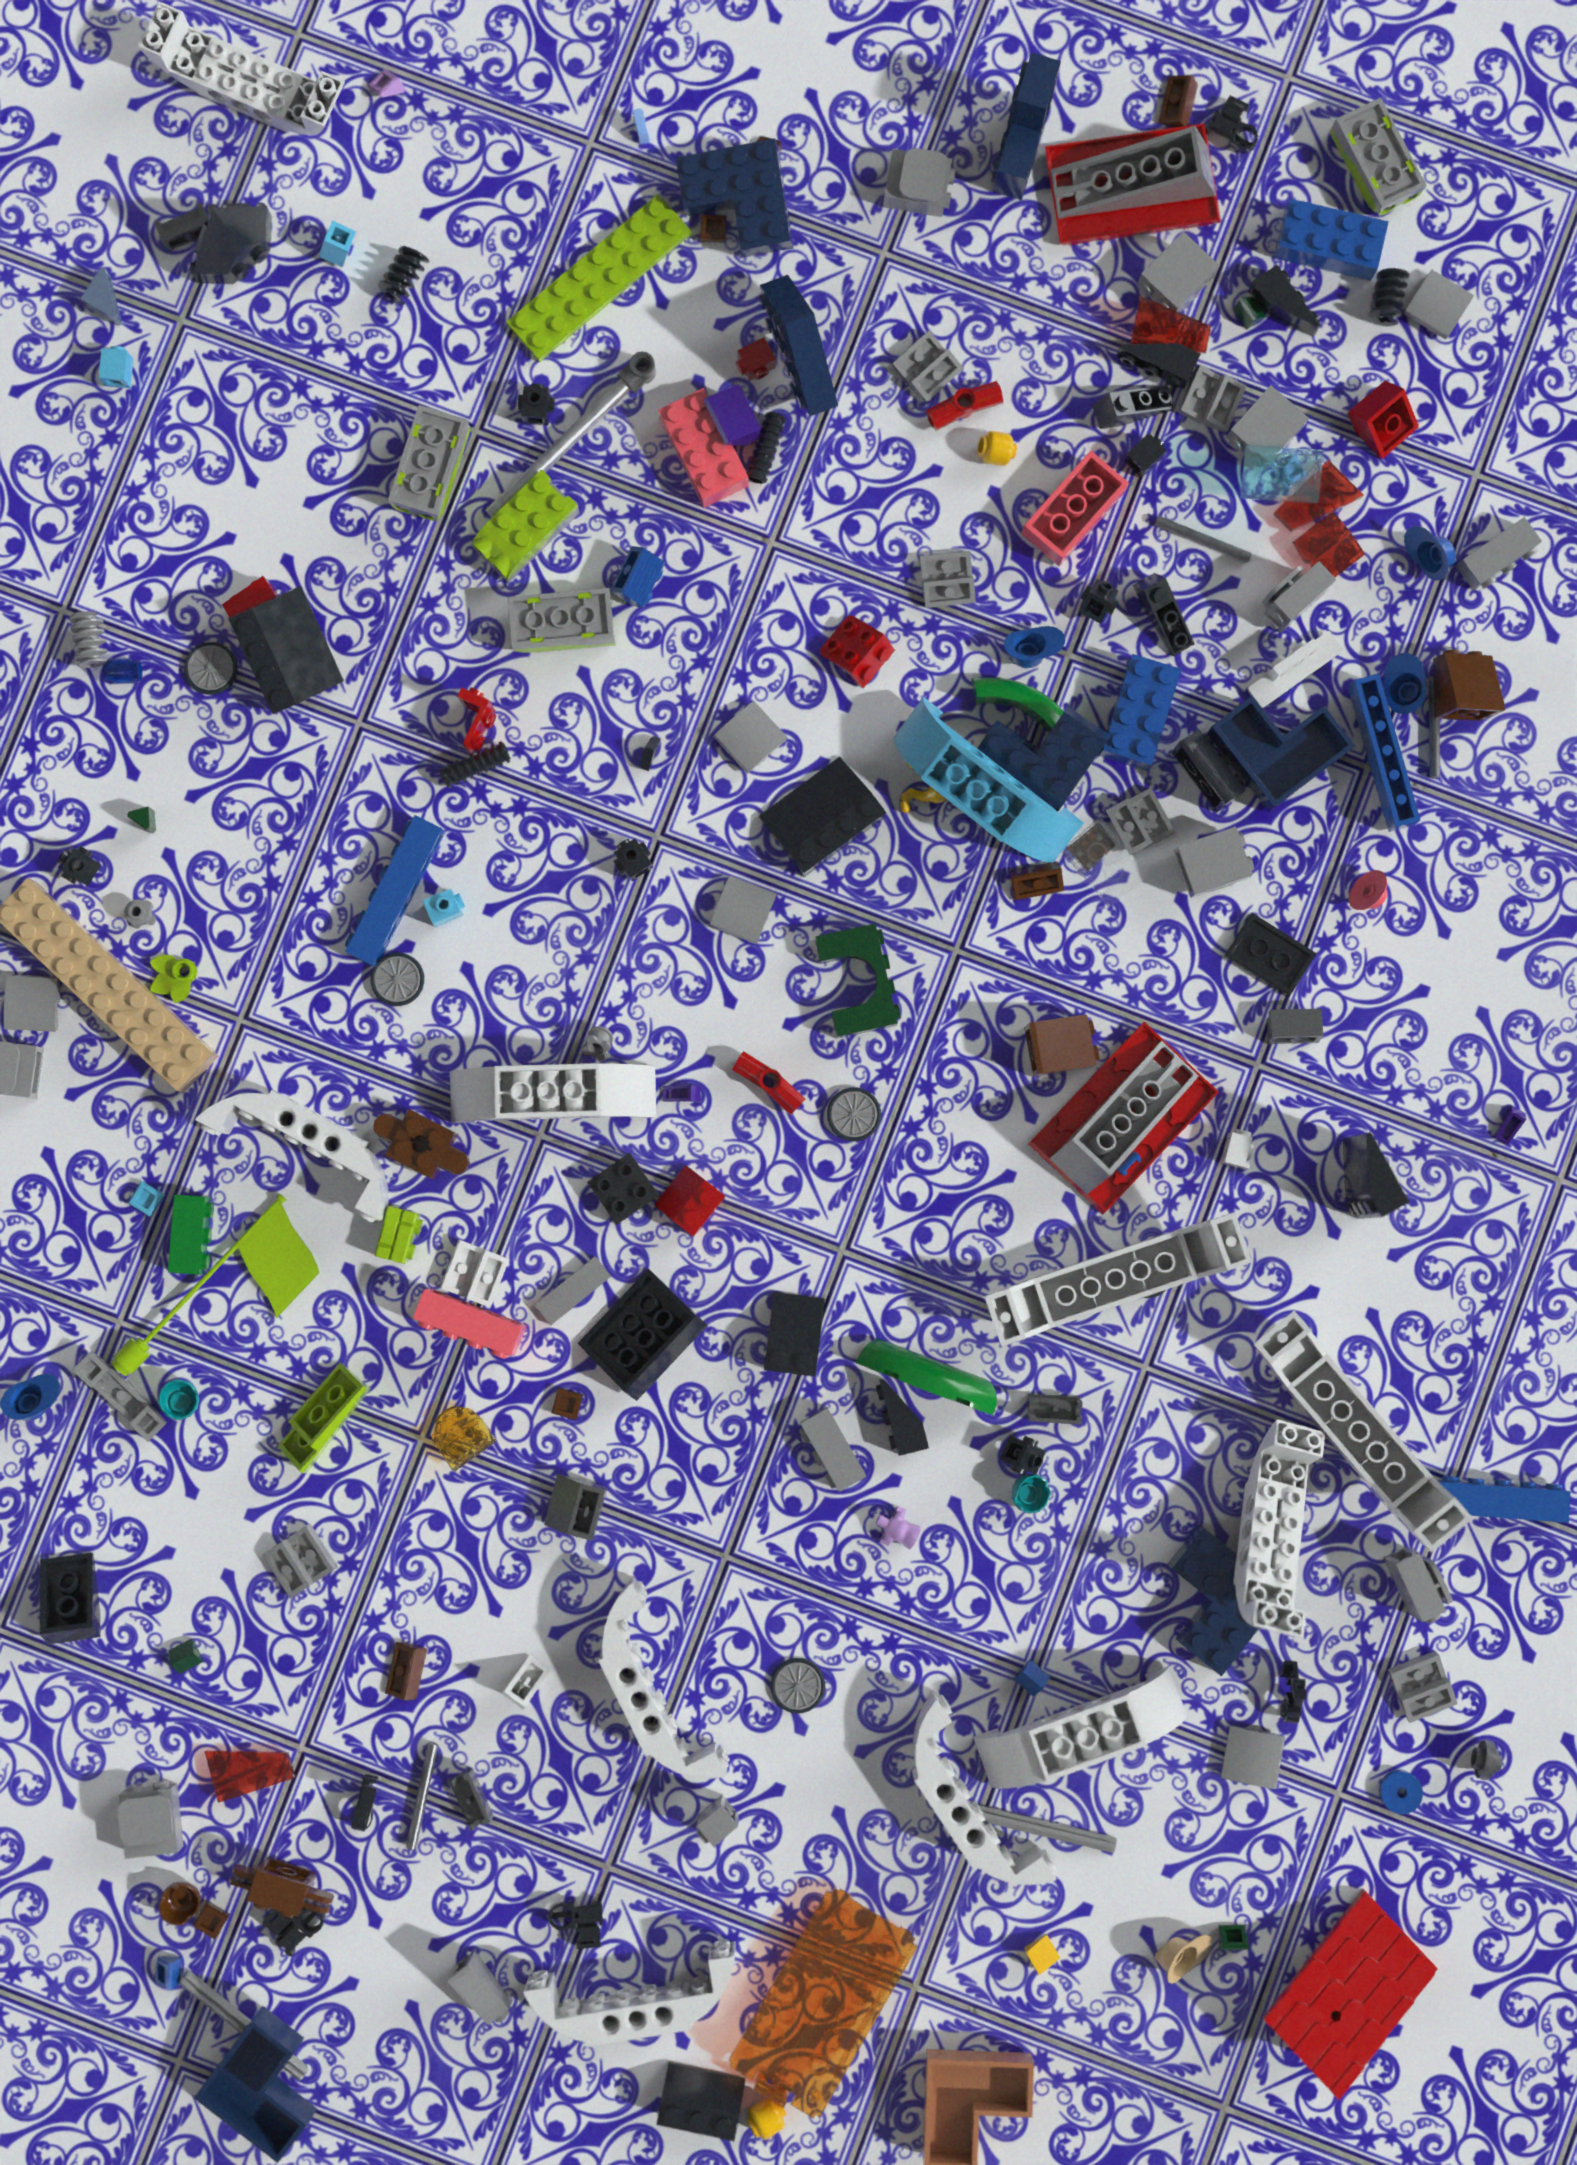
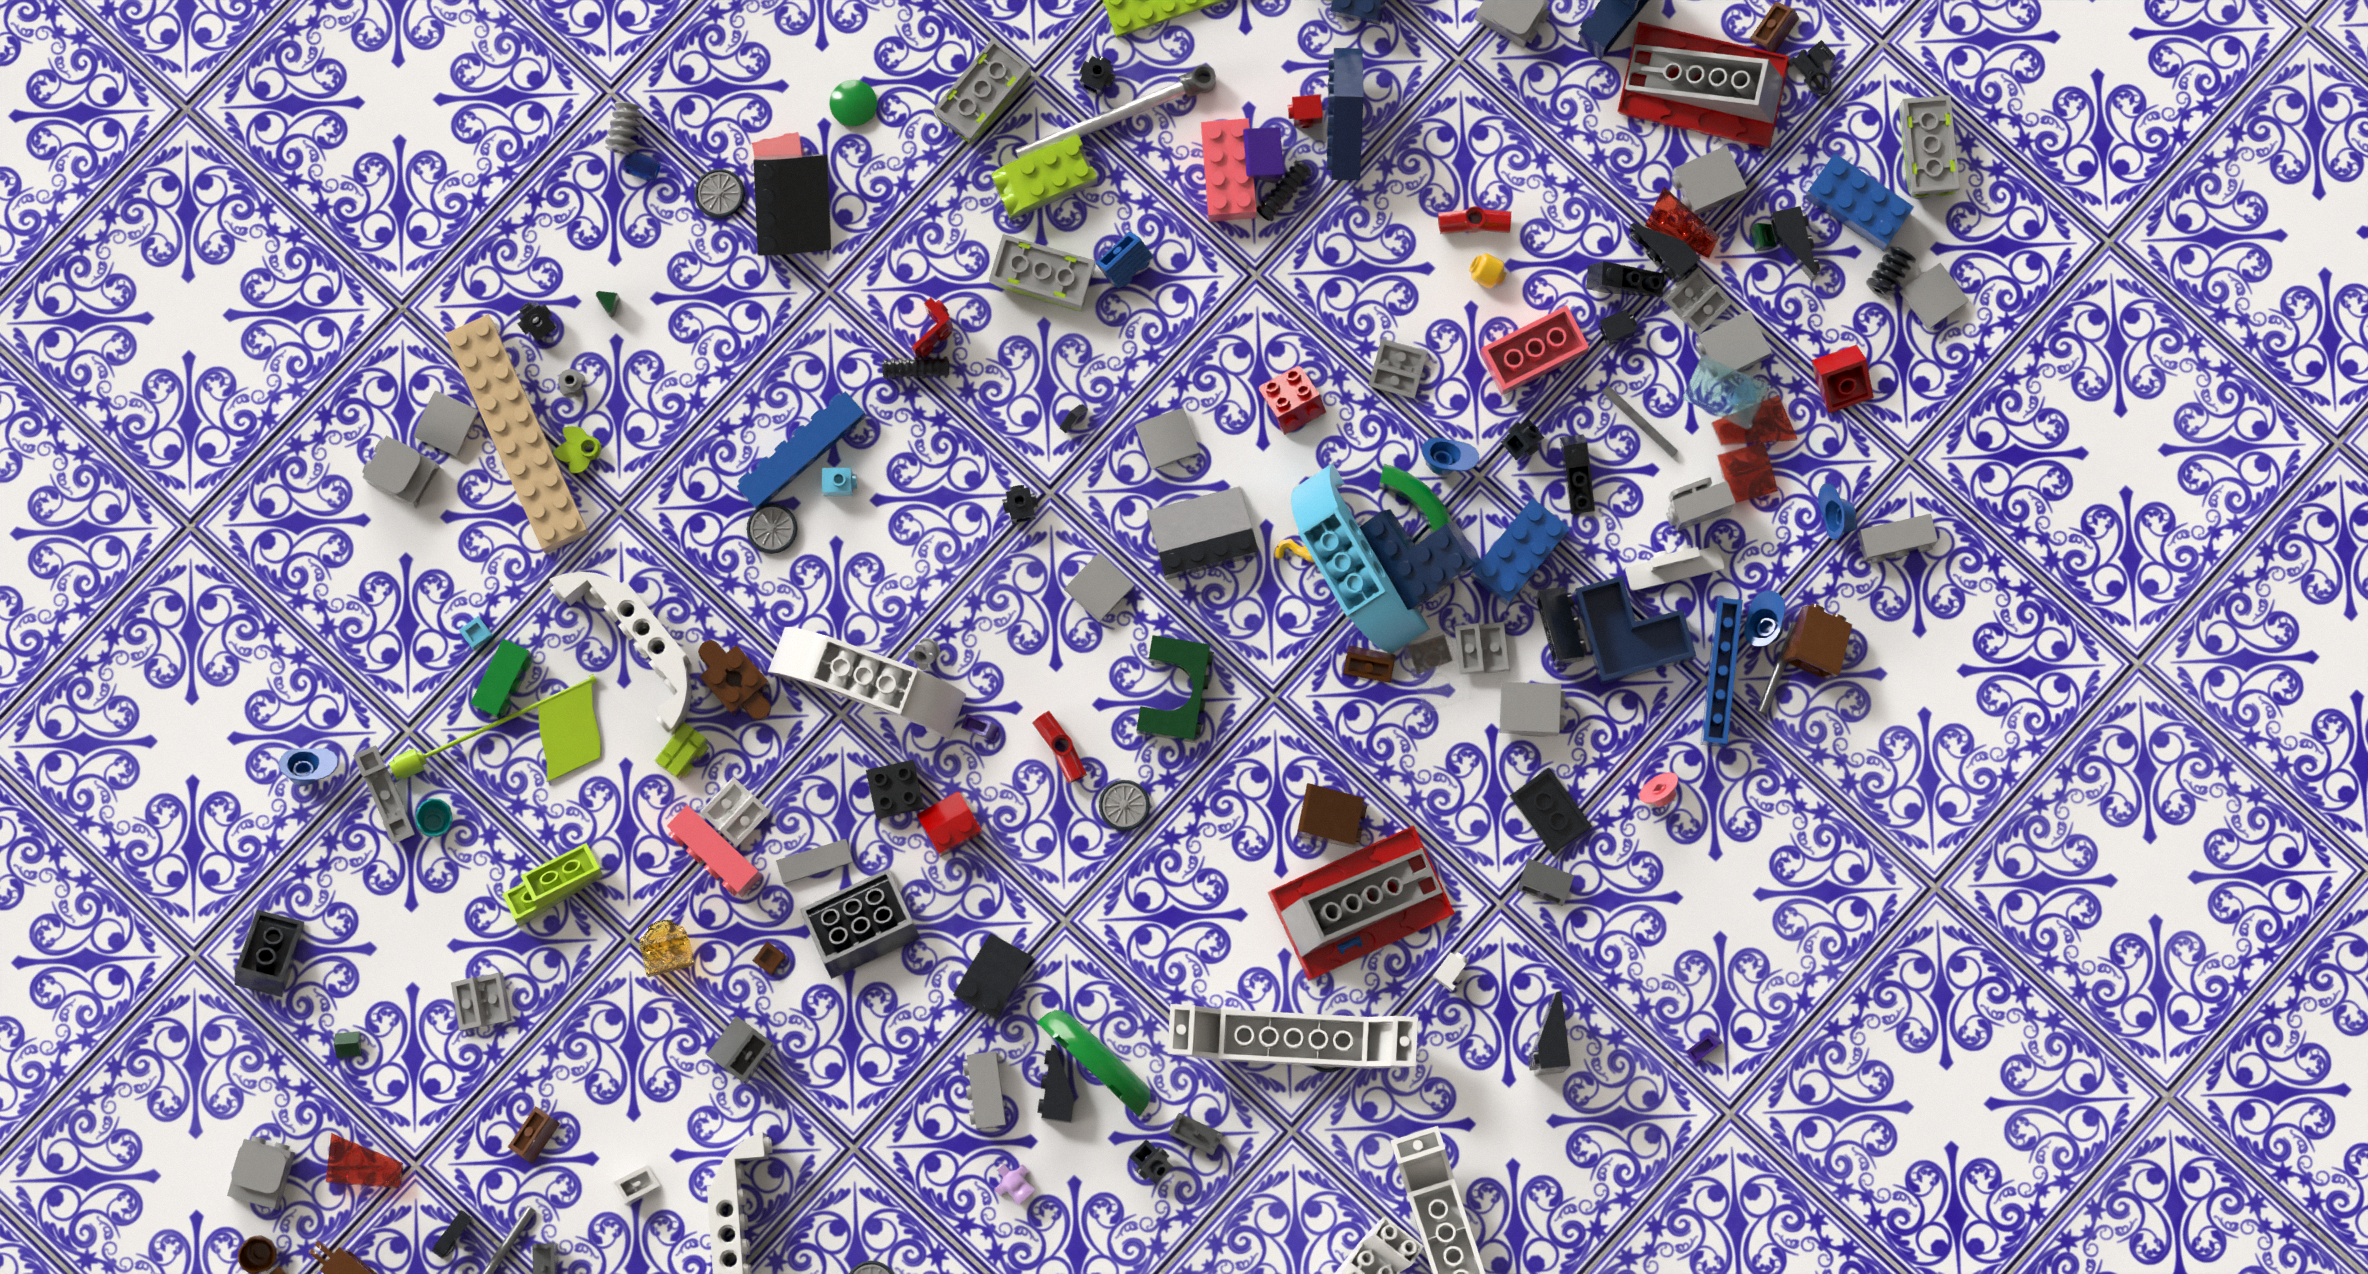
camera: 25 degrees right, 5 degrees down
light grey slope [890,330,964,402] -> none
teal hair [1011,1473,1051,1514] -> none
none -> green dish [829,80,877,126]

